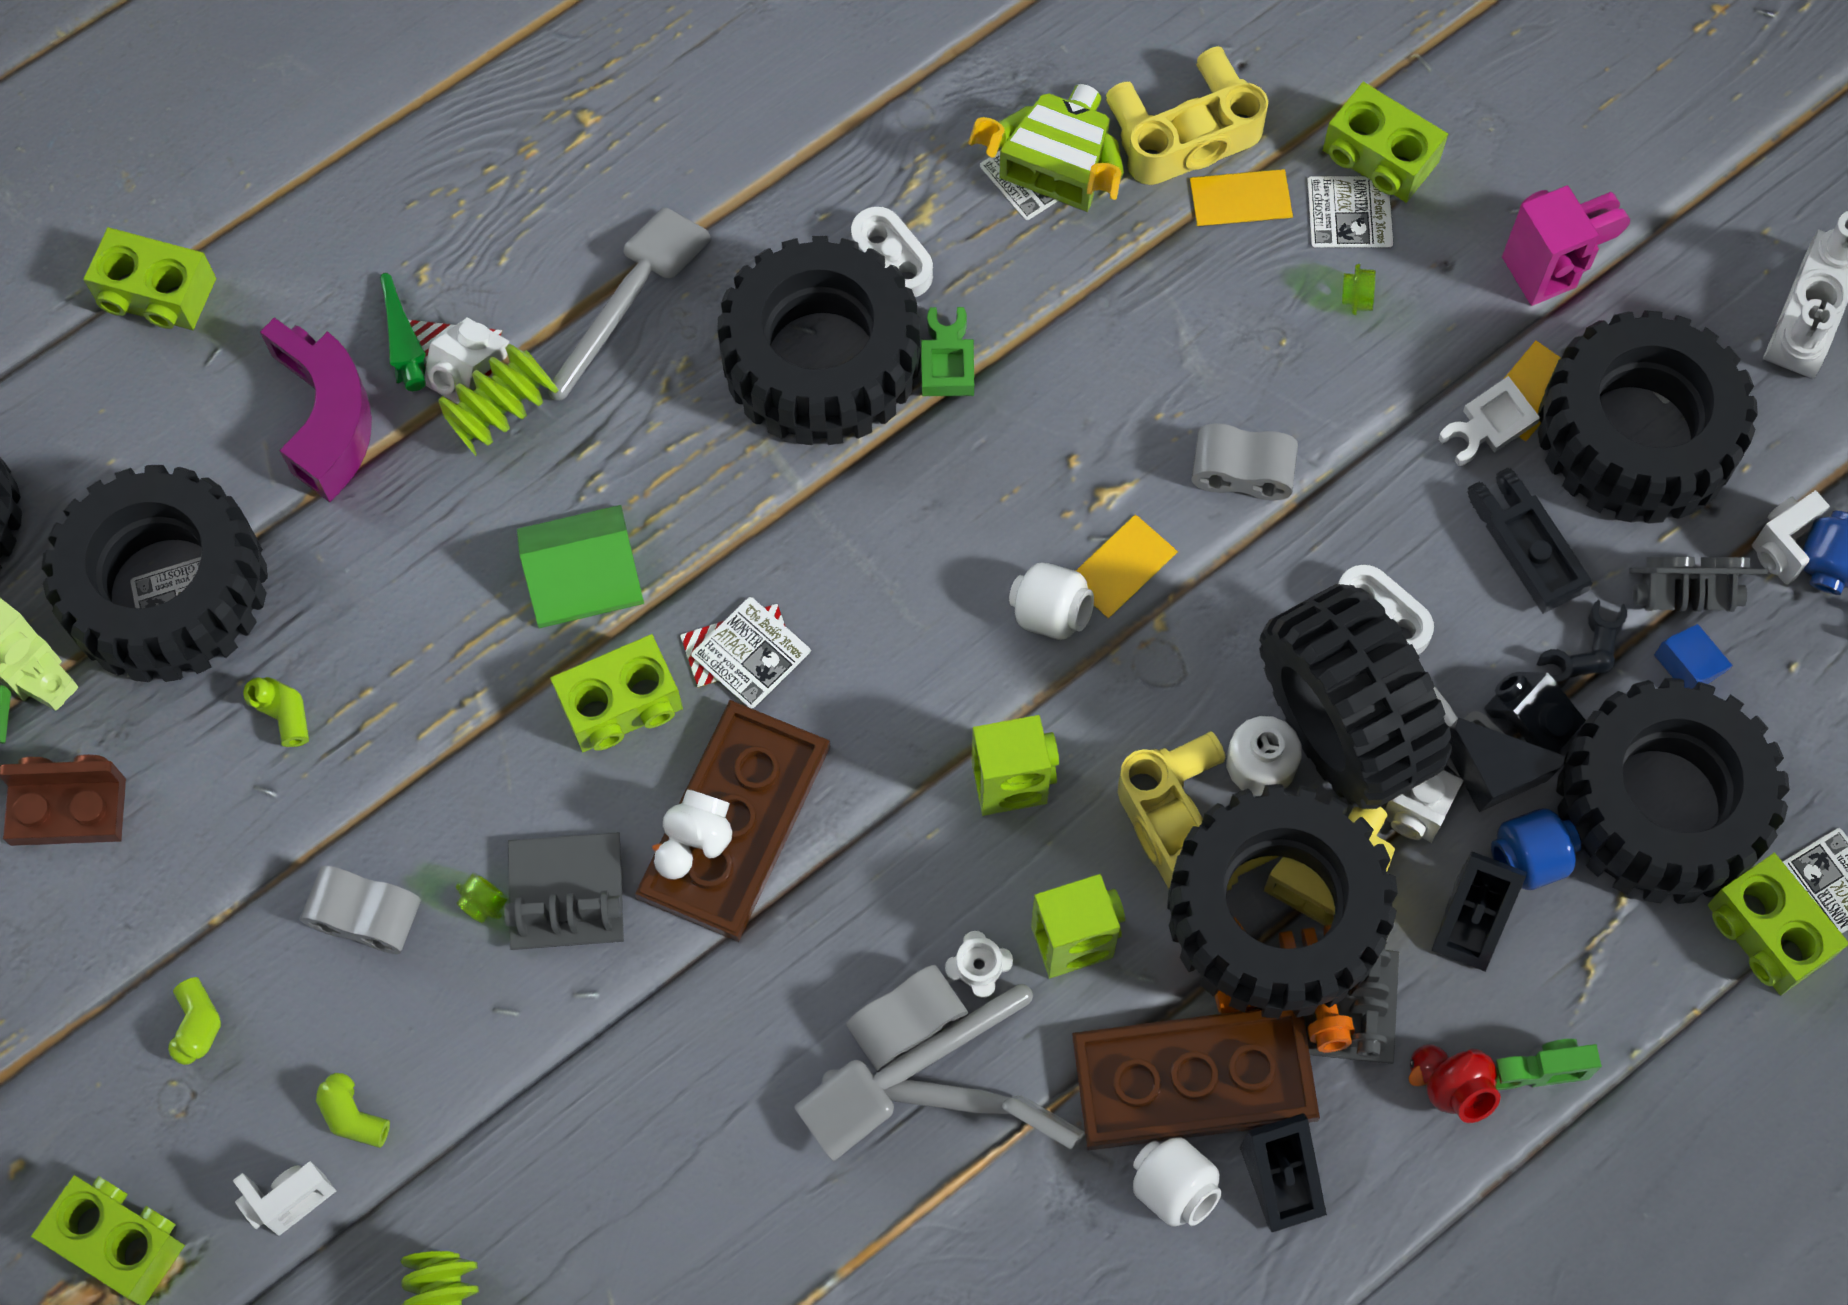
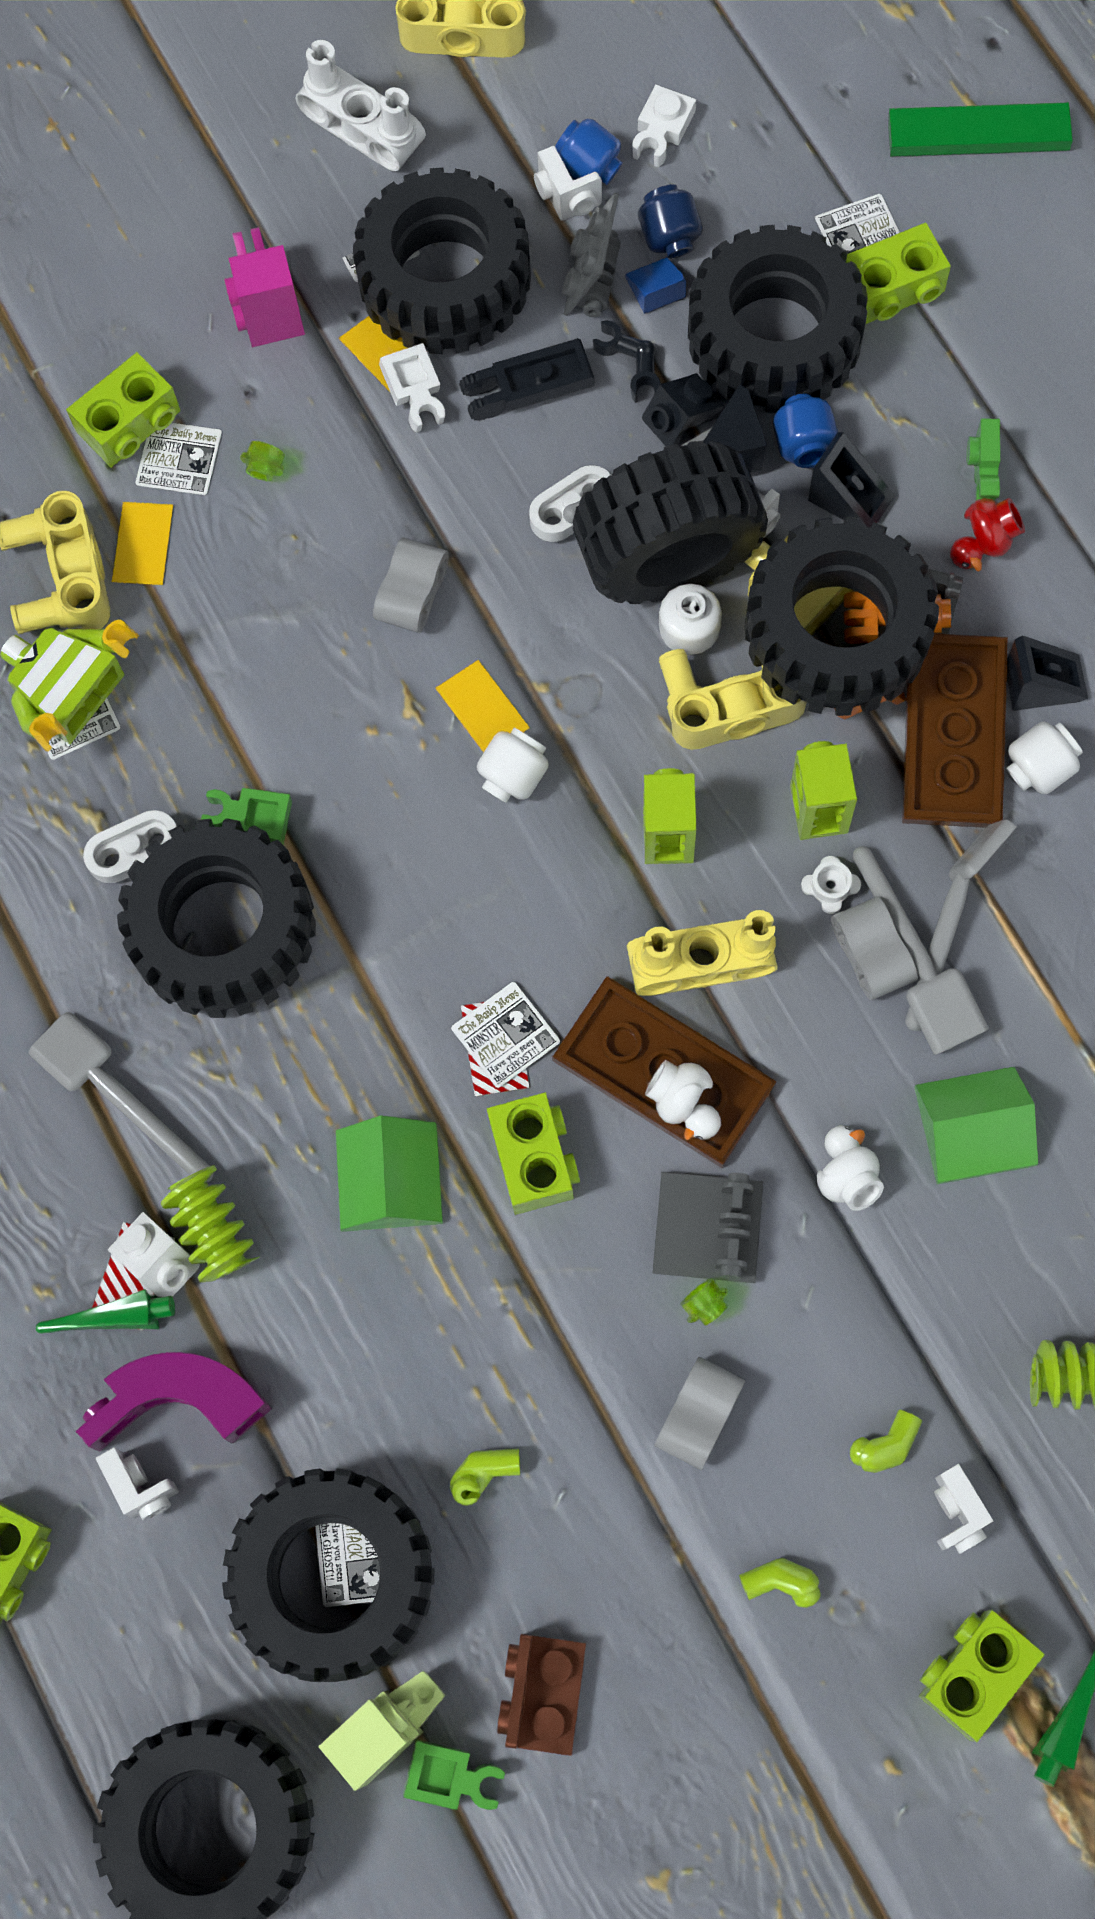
camera: 75 degrees left, 5 degrees up
none -> white bracket [95,1447,179,1521]
none -> light yellow piece [626,910,778,996]
none -> dark blue head [637,184,703,259]
none -> white animal [817,1125,884,1211]
none -> bright green slope [914,1067,1038,1185]

